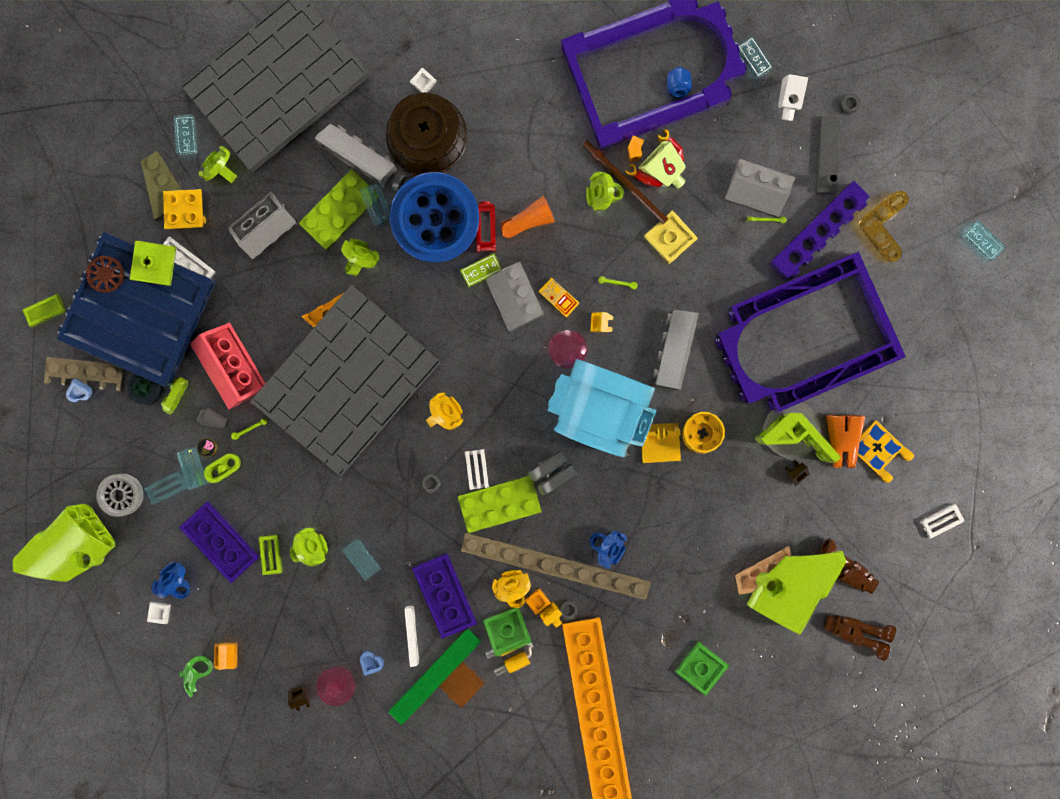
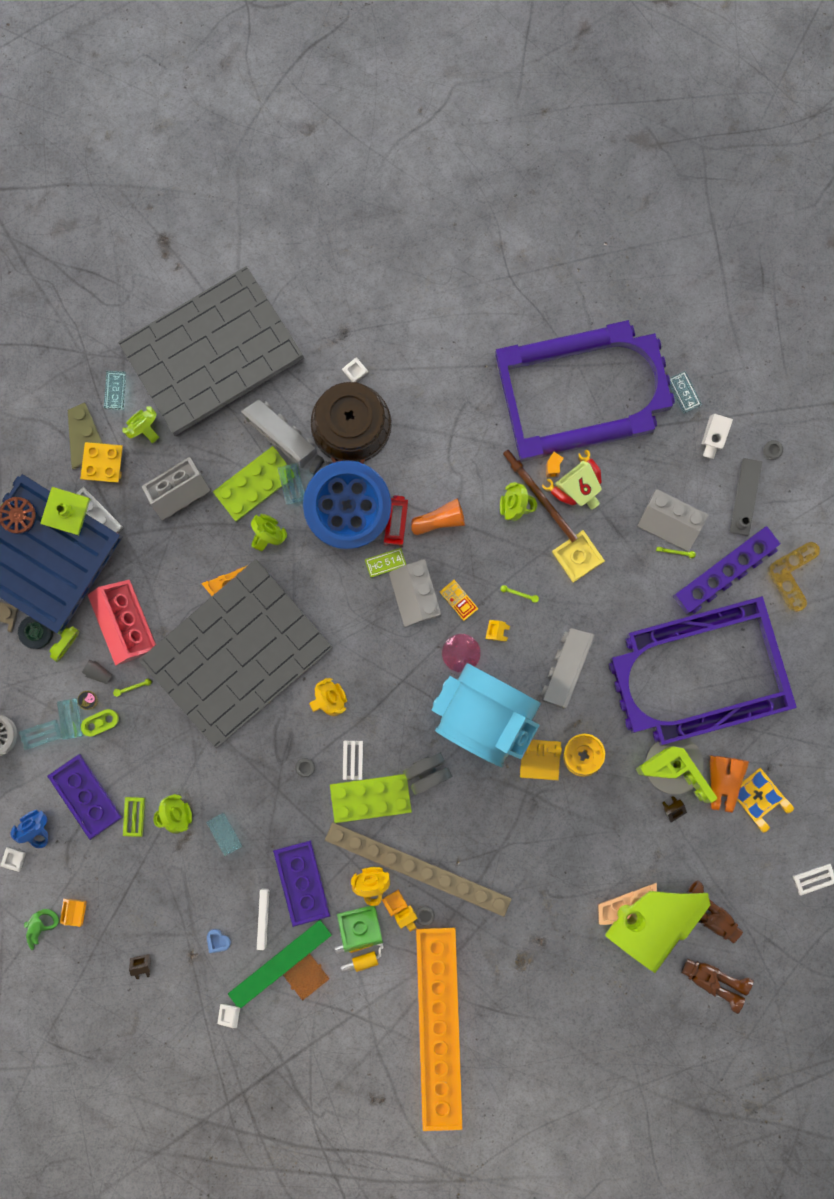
camera: 15 degrees right, 5 degrees down
clear pink tile [316,666,356,706] -> none
blue tile [589,530,627,569] -> none
blue head [667,67,692,98] -> none
bright green tile [675,641,729,696] -> none
none -> white tile [217,1004,240,1028]

